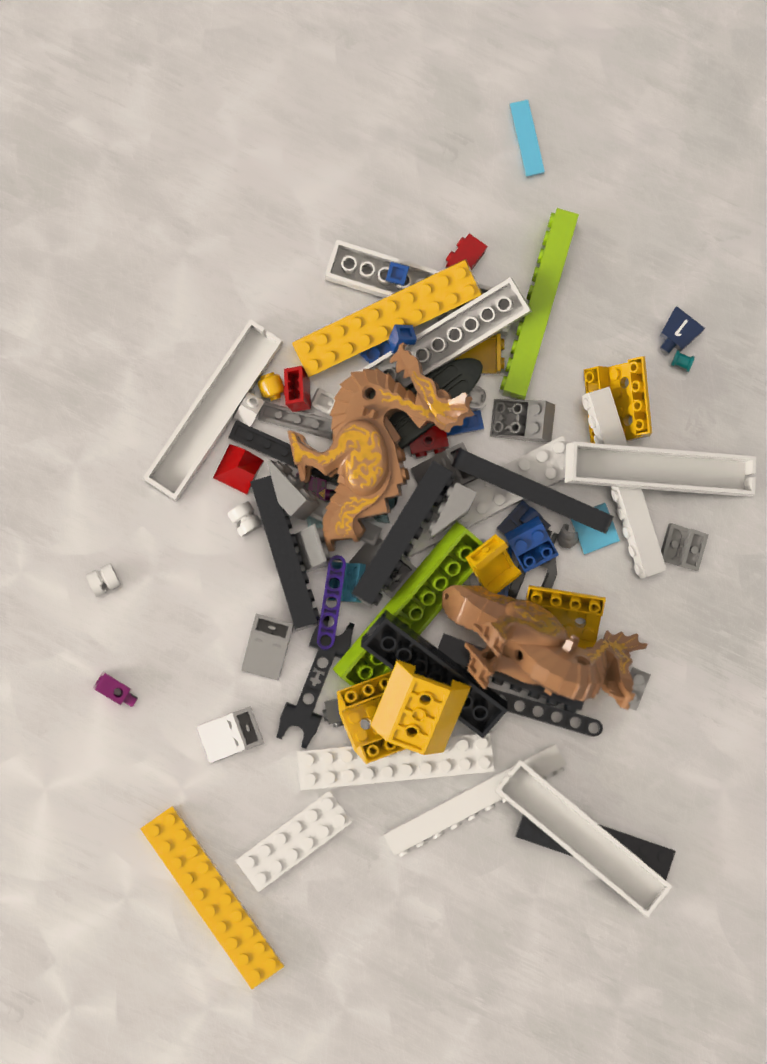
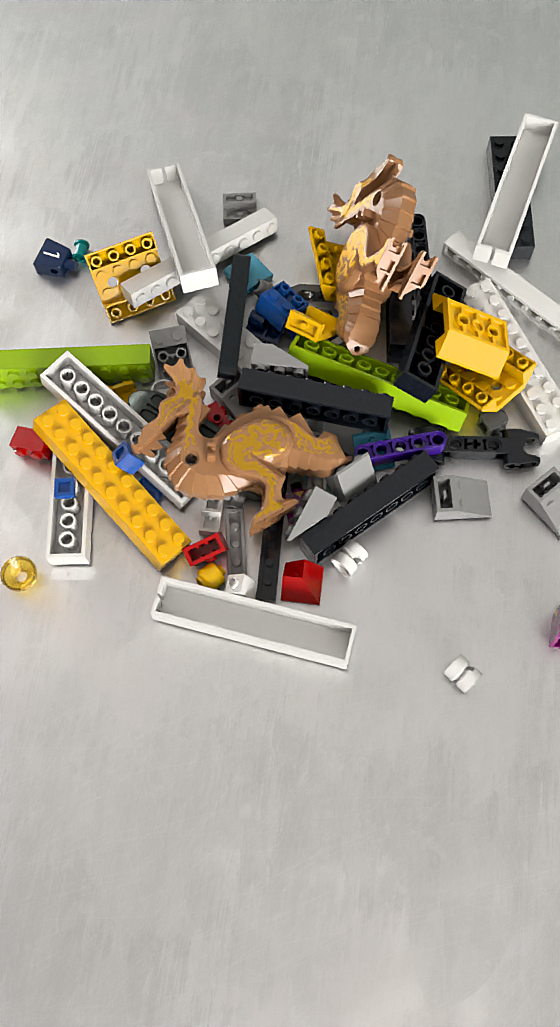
camera: 105 degrees left, 15 degrees down
none -> clear yellow piece [0,556,37,592]

